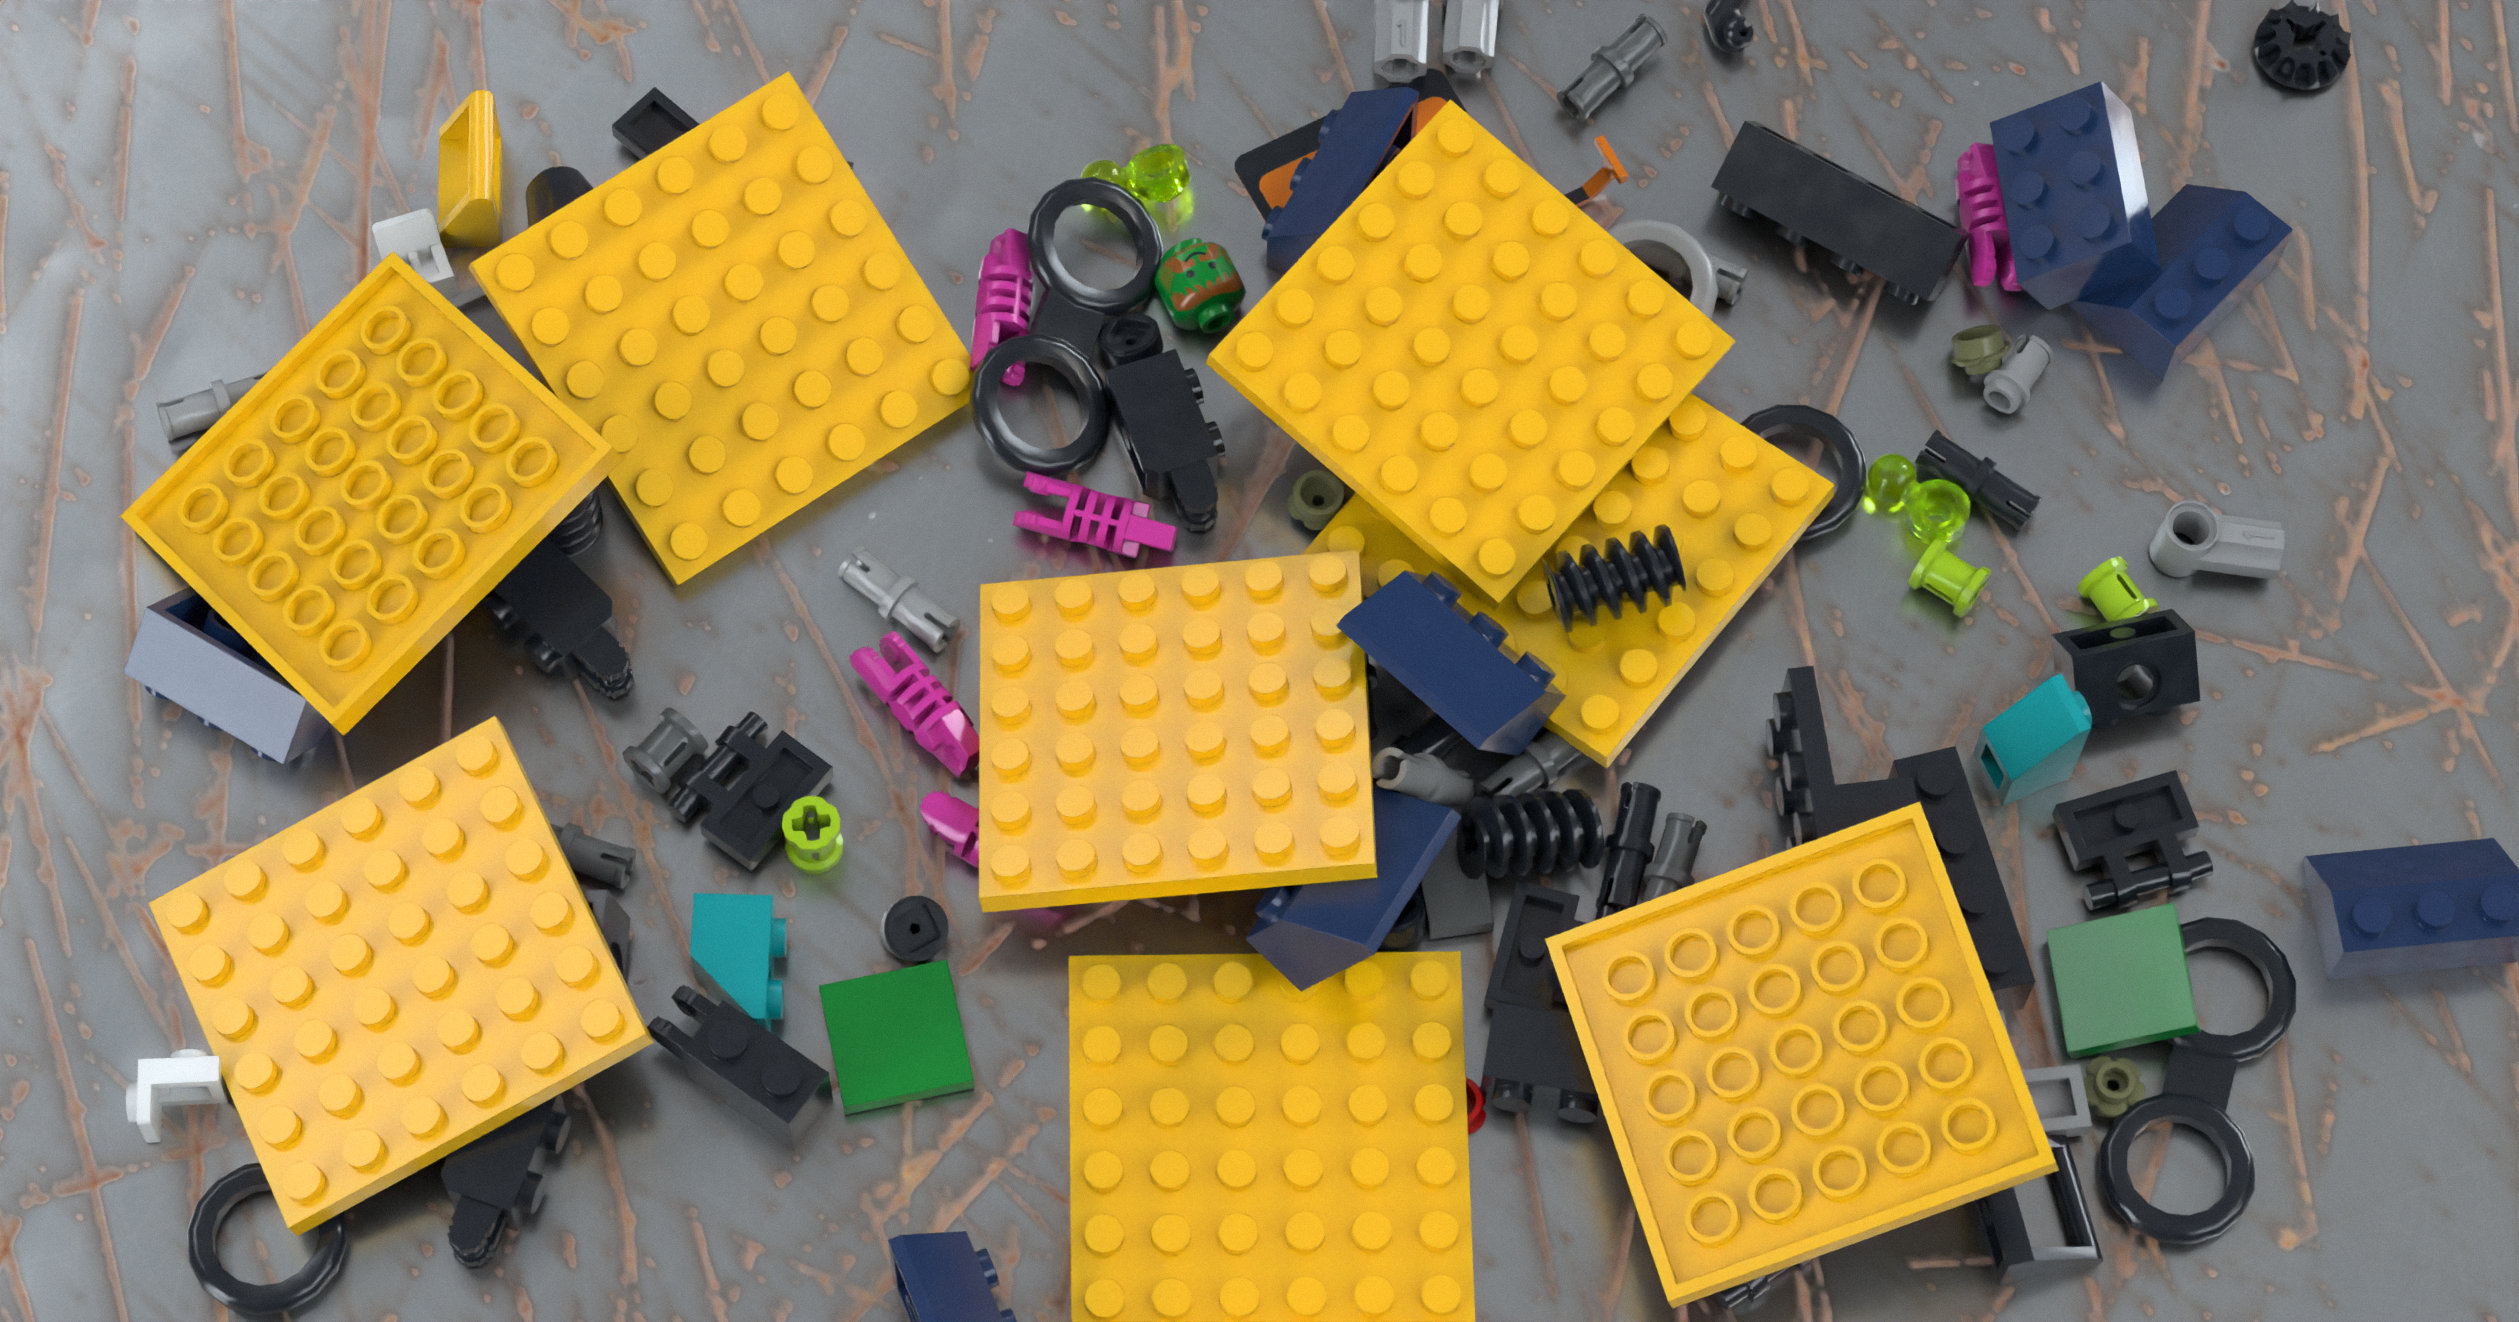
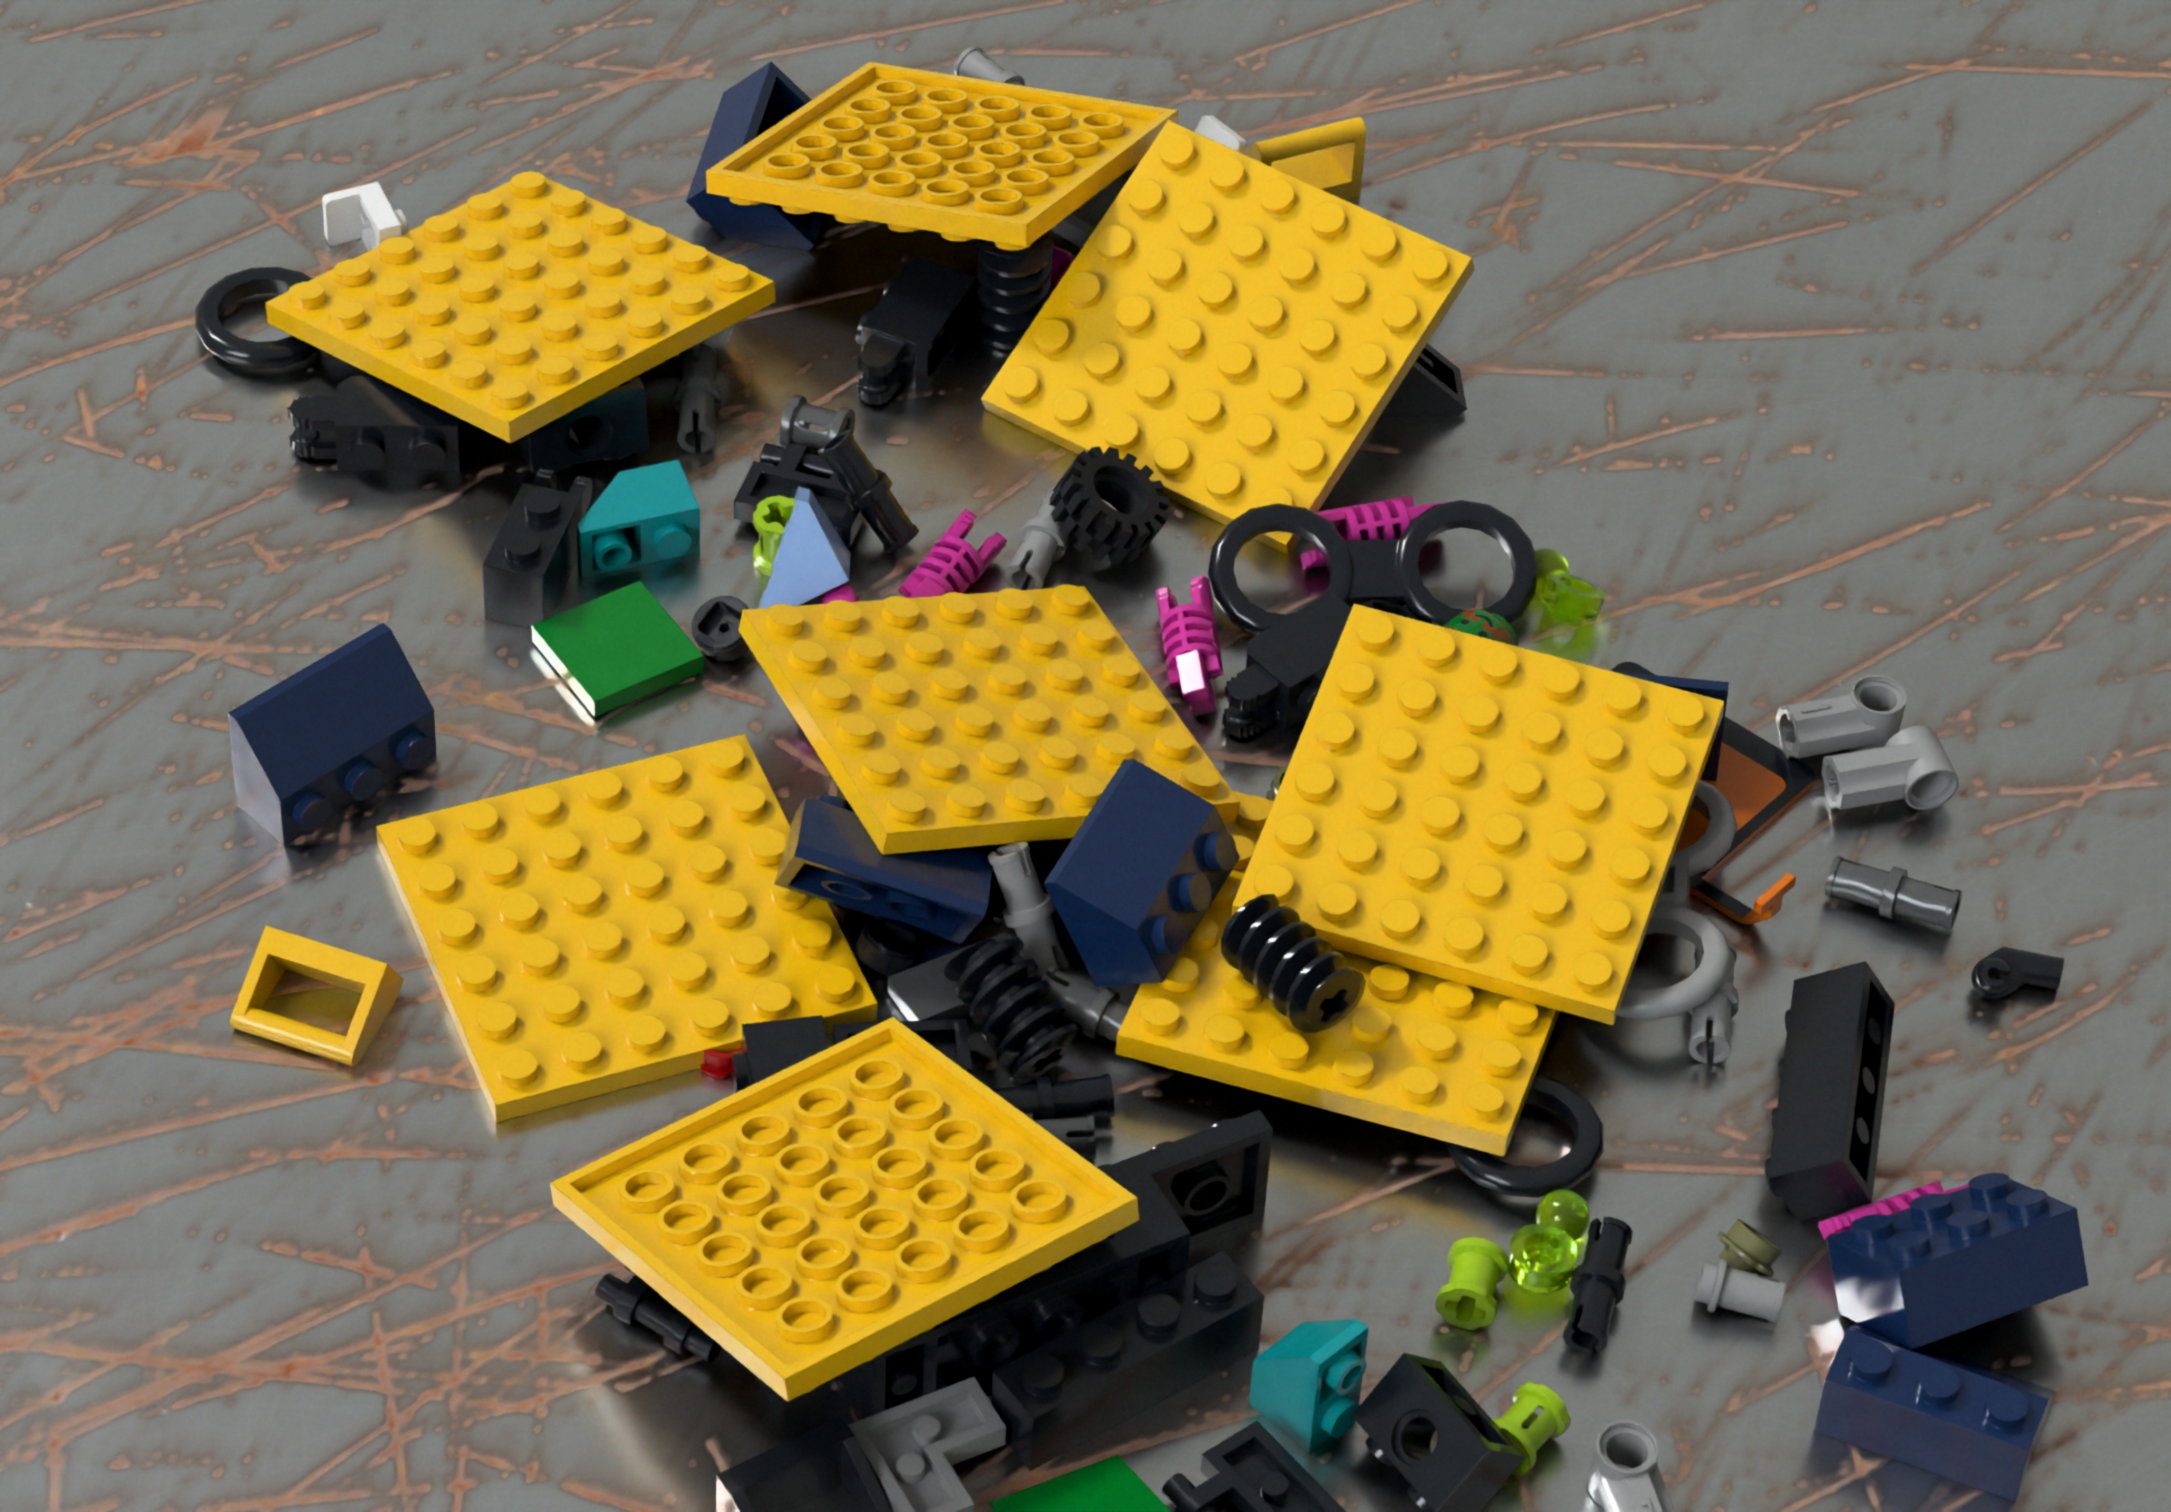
camera: 70 degrees right, 20 degrees down
none -> light blue slope [759,486,851,608]
none -> black pin [818,430,919,553]
none -> black tyre [1049,446,1170,564]

